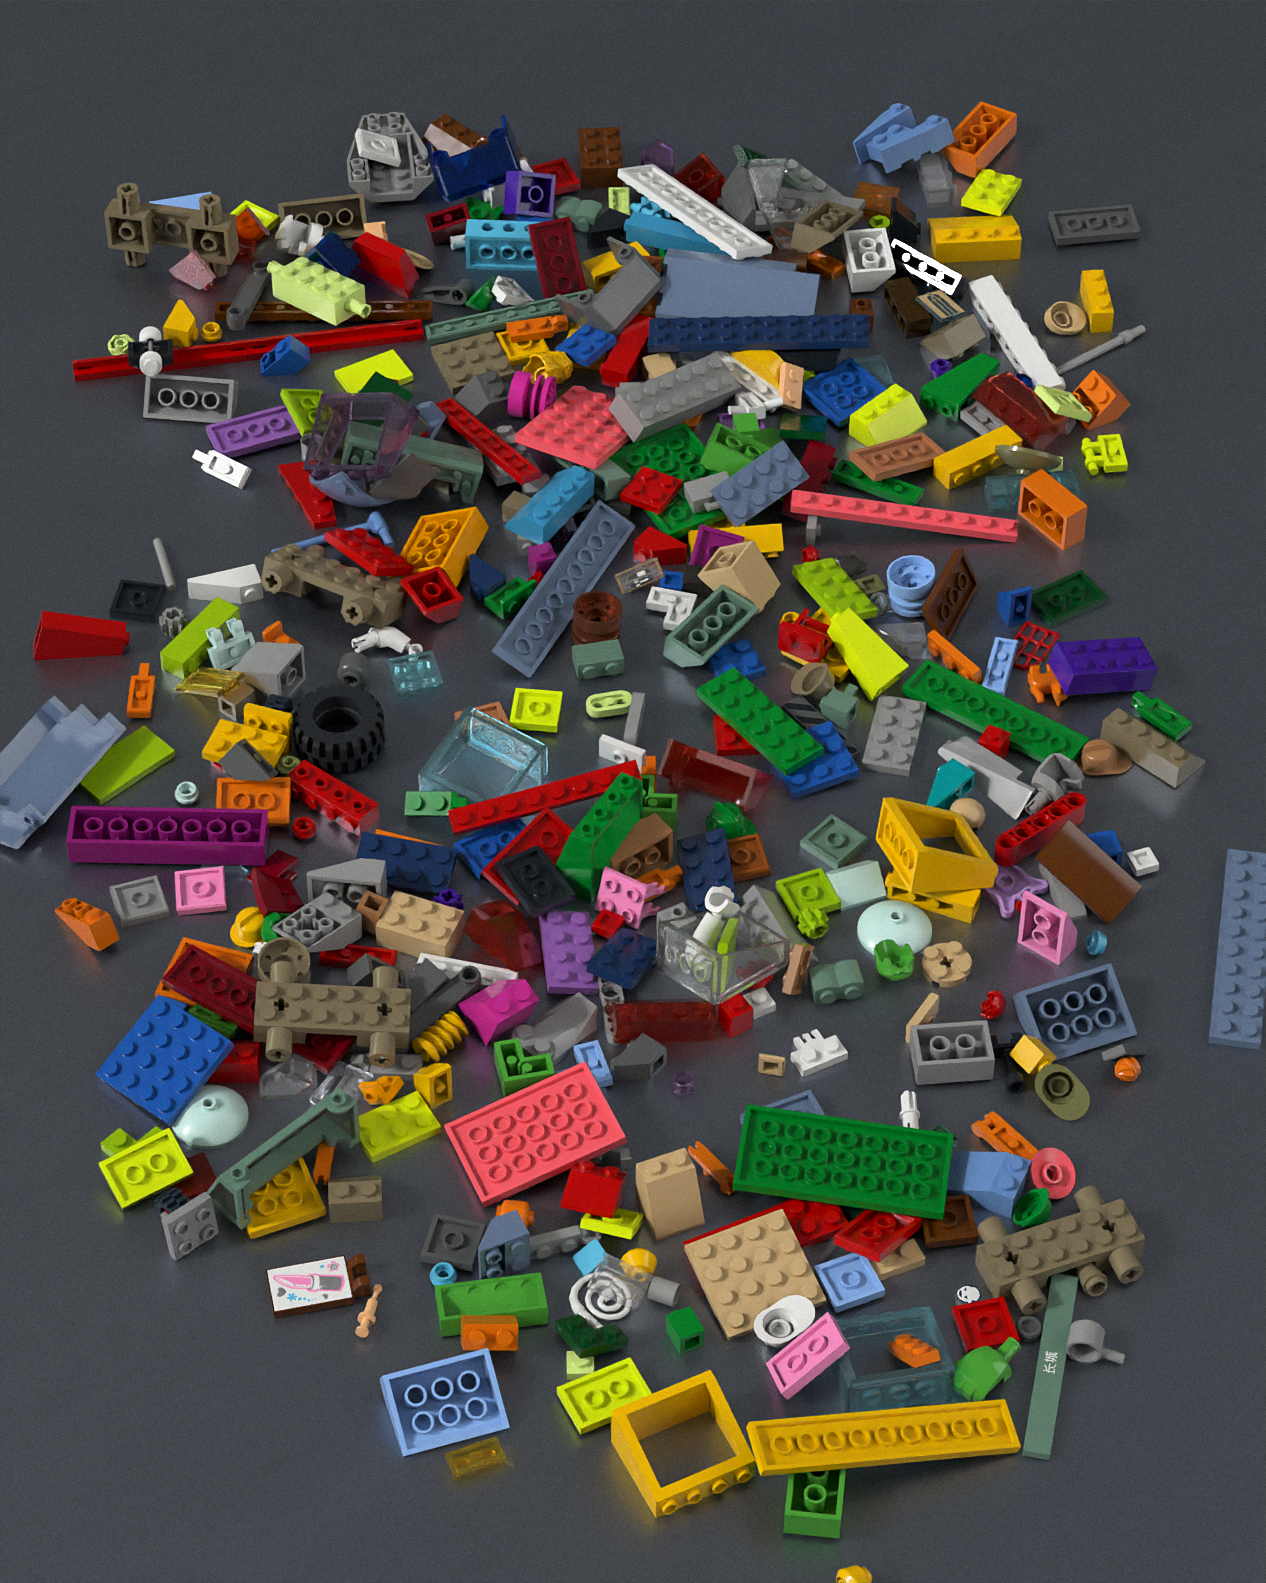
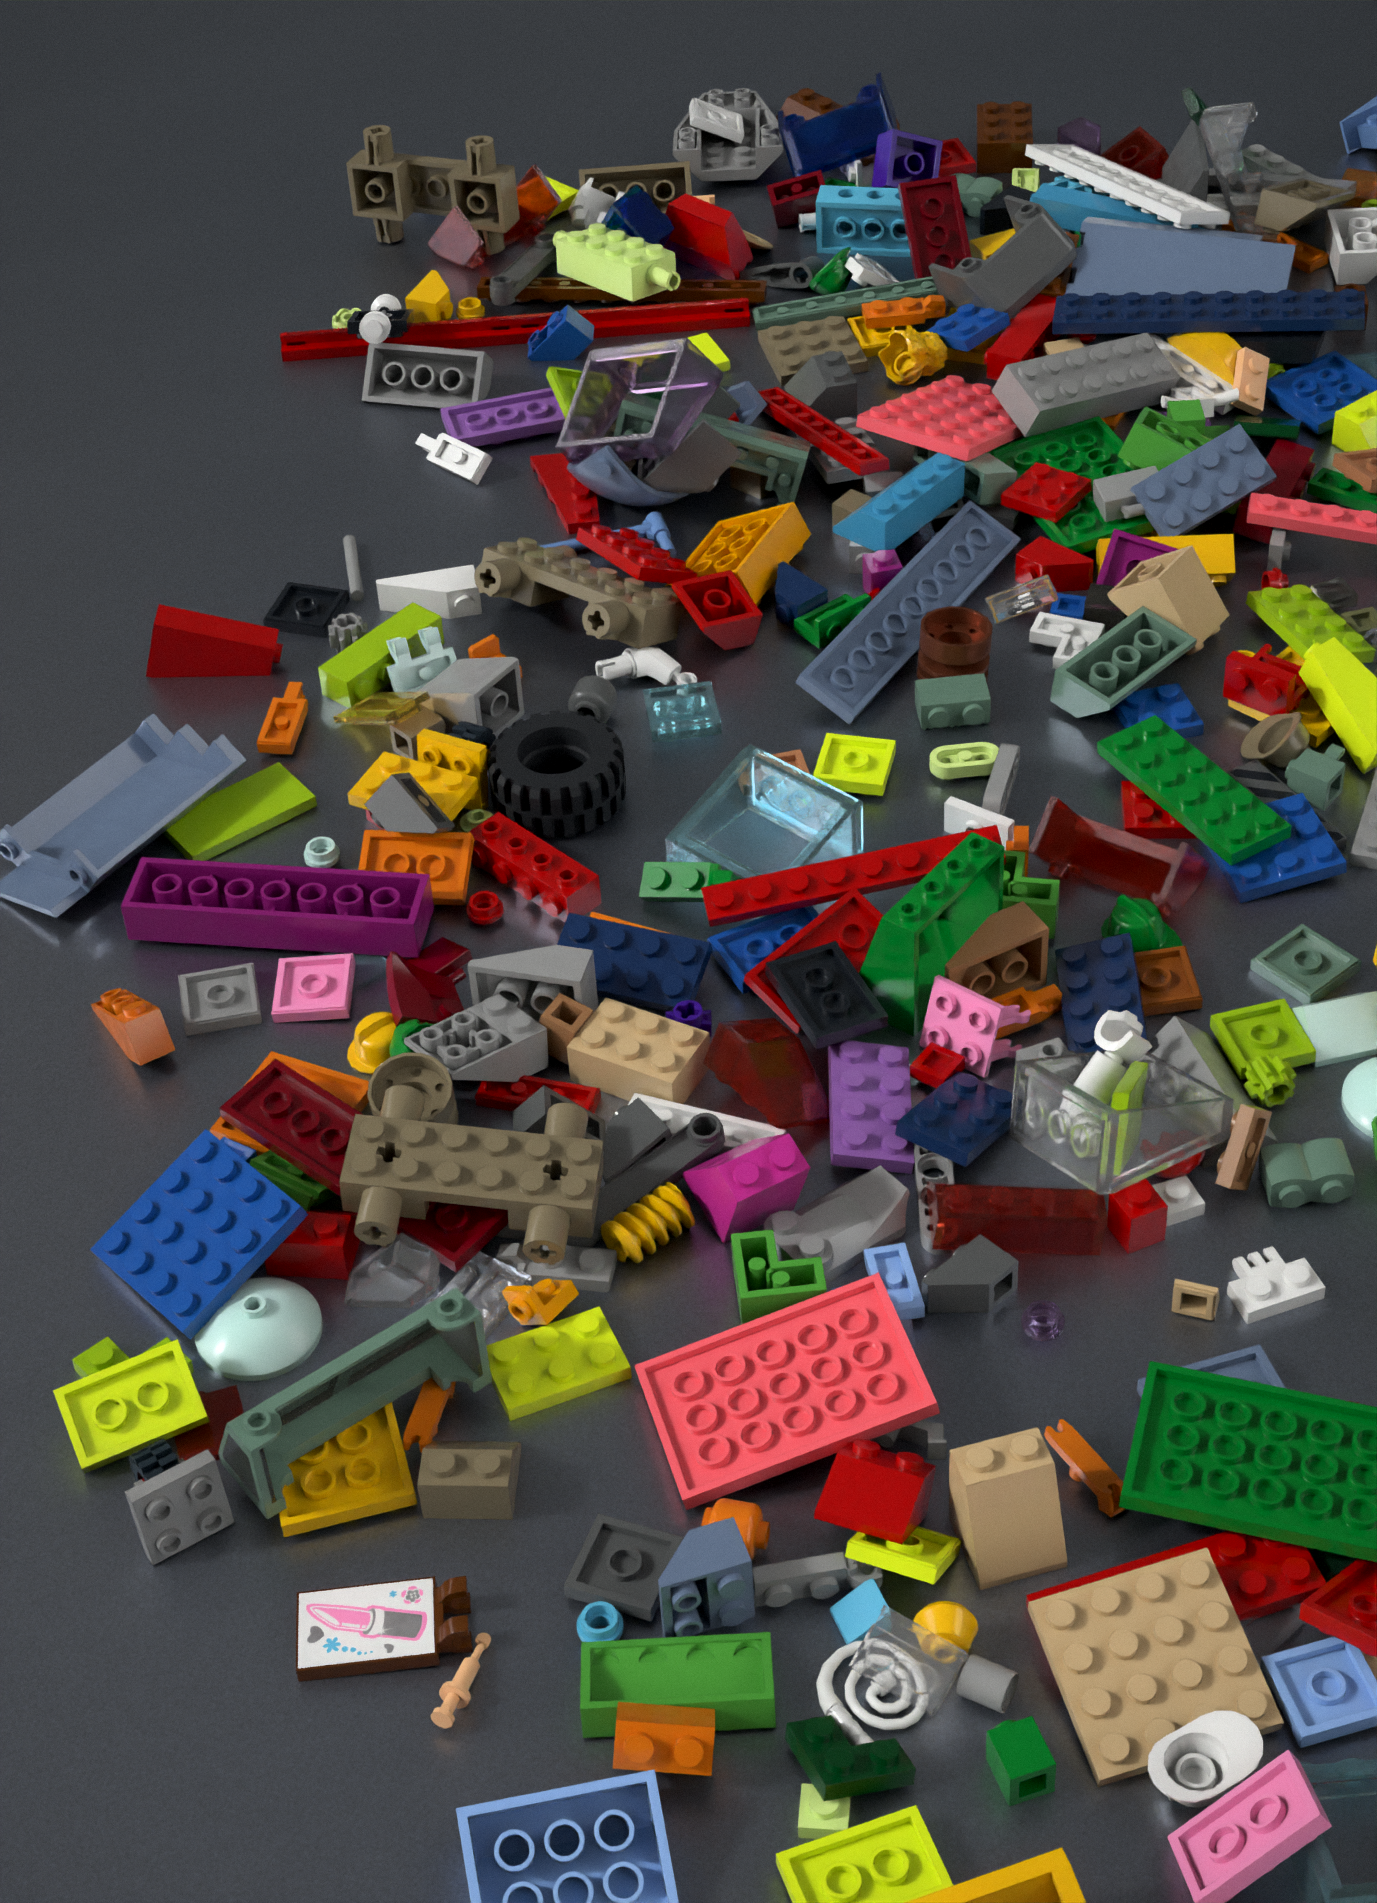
camera: 10 degrees right, 5 degrees down
yellow slope [413,1063,453,1110] -> none
dark pink wheel [508,370,556,420] -> none

